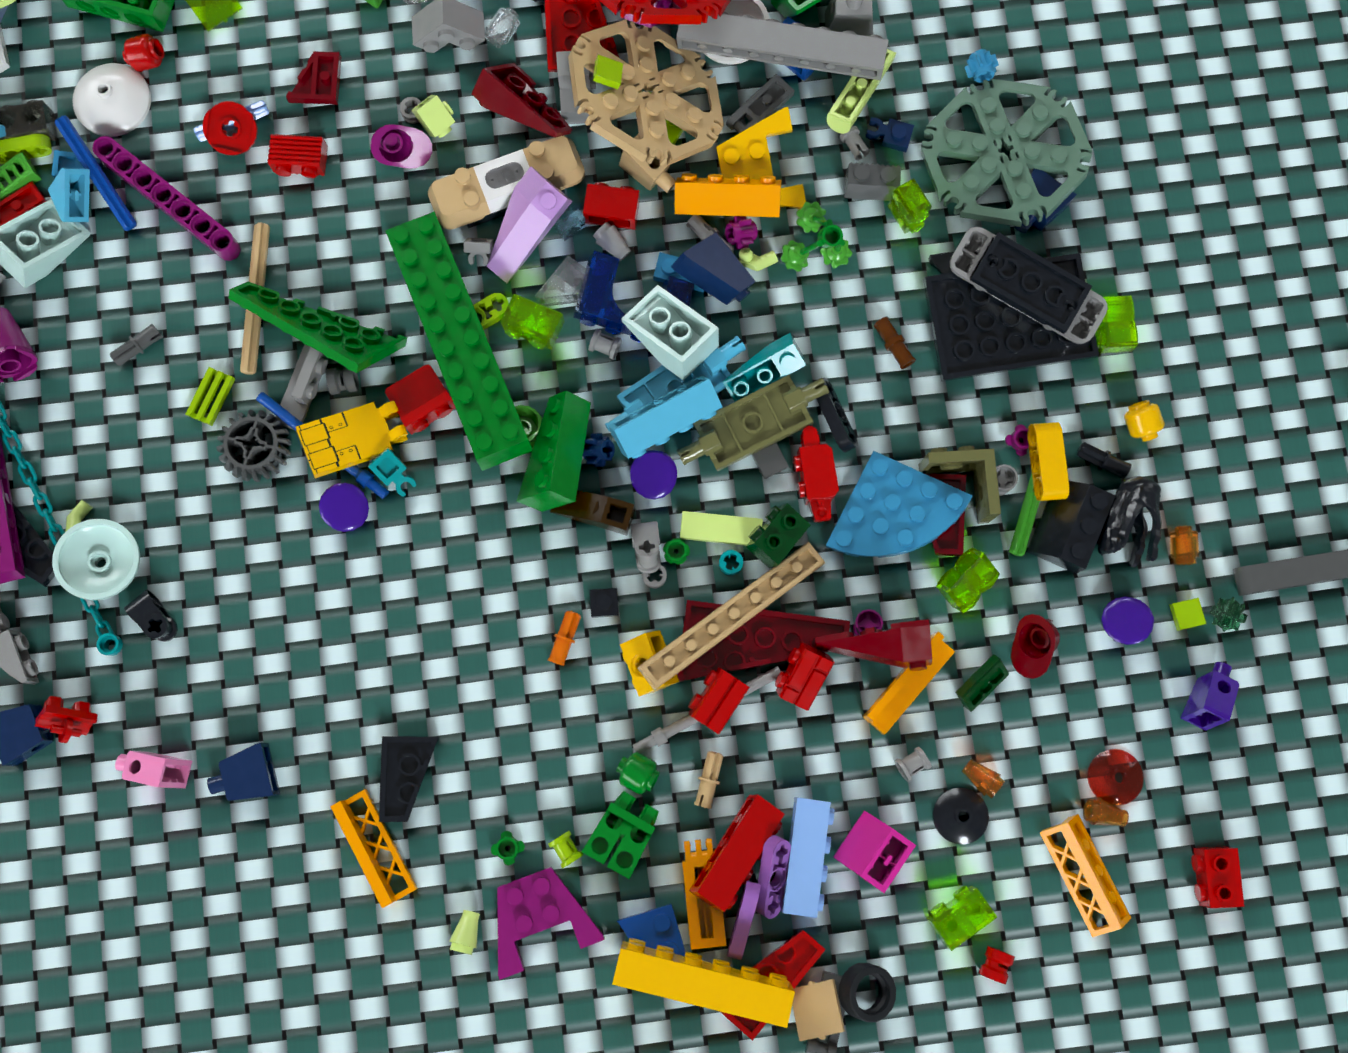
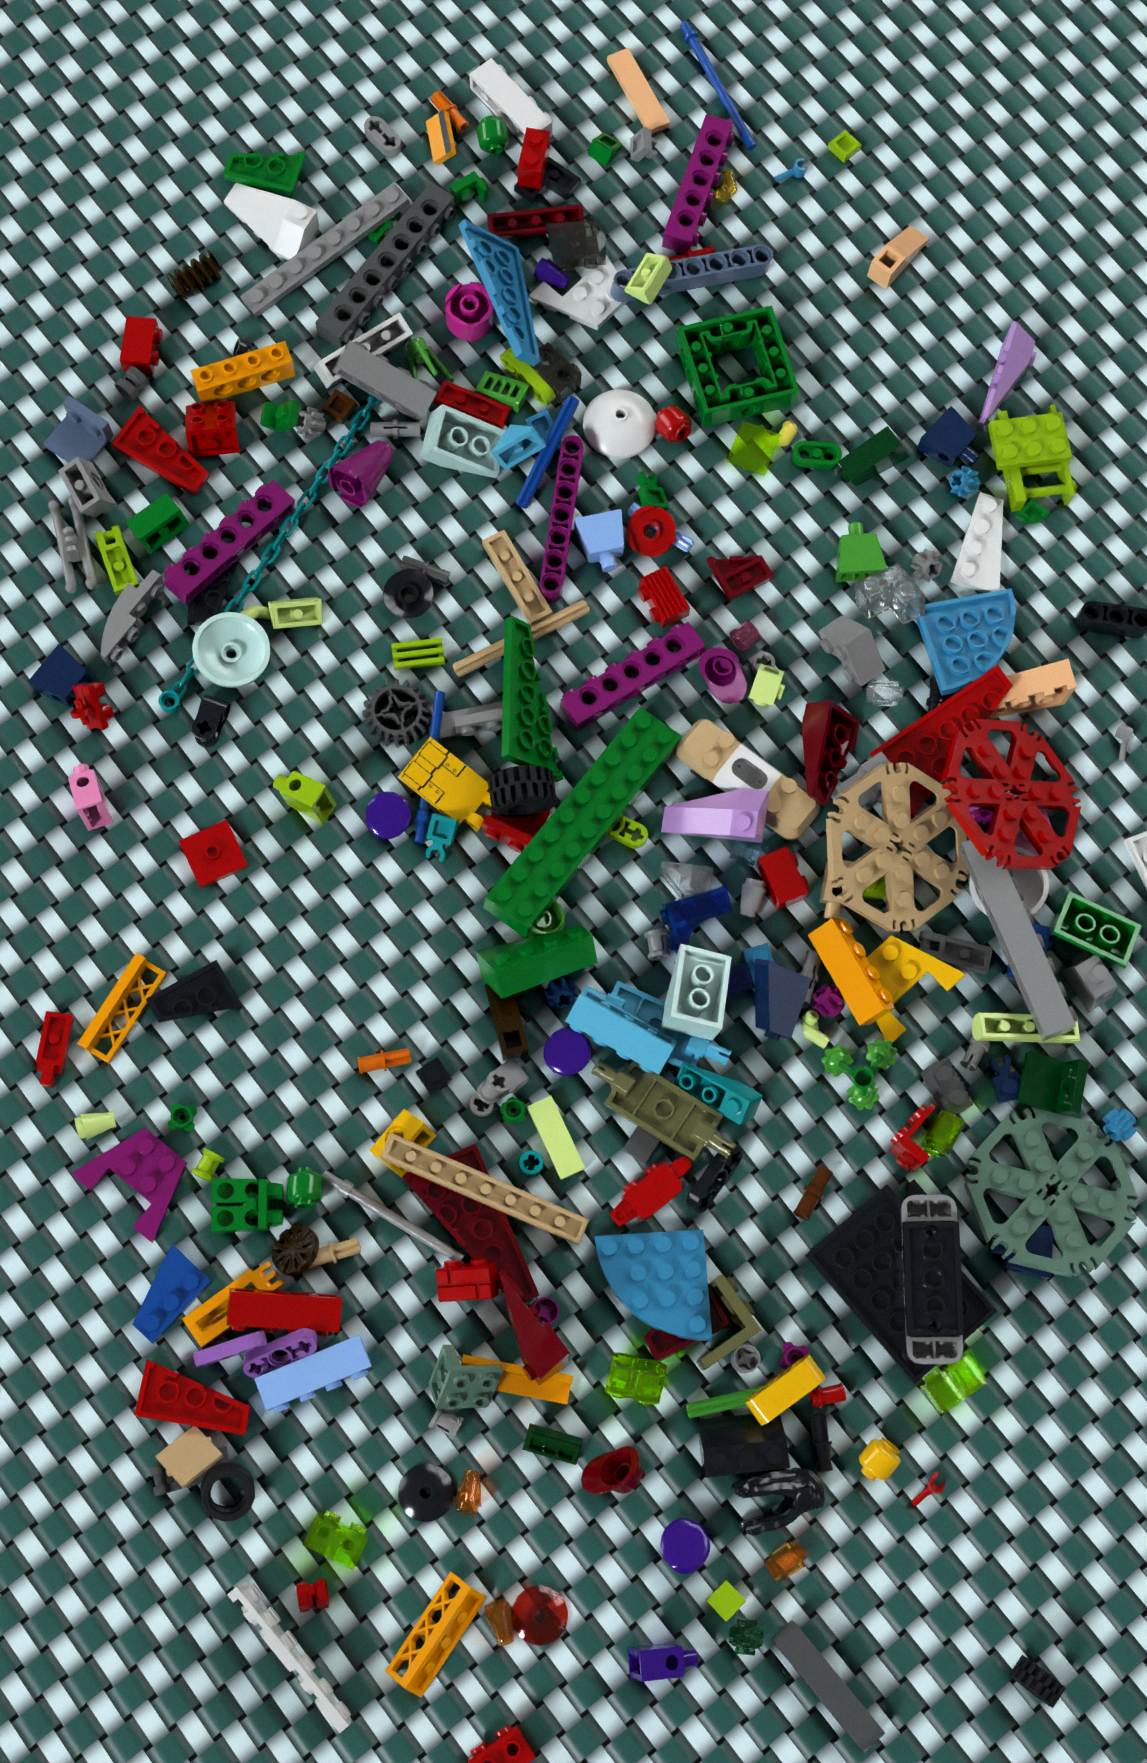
camera: 55 degrees right, 5 degrees down
dark blue torso [207,743,280,801] -> none
dark grey wheel [326,367,359,395] -> none
light grey tile [464,238,494,265] -> none
clear neon green brick [501,294,564,350] -> none
lime tile [593,54,623,90] -> none
yellow brick [612,938,795,1028] -> none
red brick [688,667,750,734] -> none
dark green brick [746,503,811,568] -> none
dark pink slope [833,810,916,893] -> none
none -> red hinge [36,1011,75,1088]
none -> red plate [179,819,249,888]
none -> white wing [227,1582,351,1733]
none -> yellowish green slope [268,597,323,629]
none -> dark brown wheel [272,1225,319,1276]
none -> lime torso [273,771,337,825]
none -> black dish [383,570,434,619]
none -> sand green bracket [428,1345,503,1409]
none -> tan plate [482,530,552,625]
none -> black tyre [488,765,557,818]
none -> magenta brick [560,622,705,732]
none -> light blue torso [574,509,624,572]
none -> green plate [636,471,669,511]
none -> clear pink wheel [729,620,761,652]
none -> red pin [809,1383,846,1409]
none -> red bracket [889,1103,936,1172]
none -> red hand [911,1472,946,1507]
none -> dark green bracket [1017,1051,1089,1116]

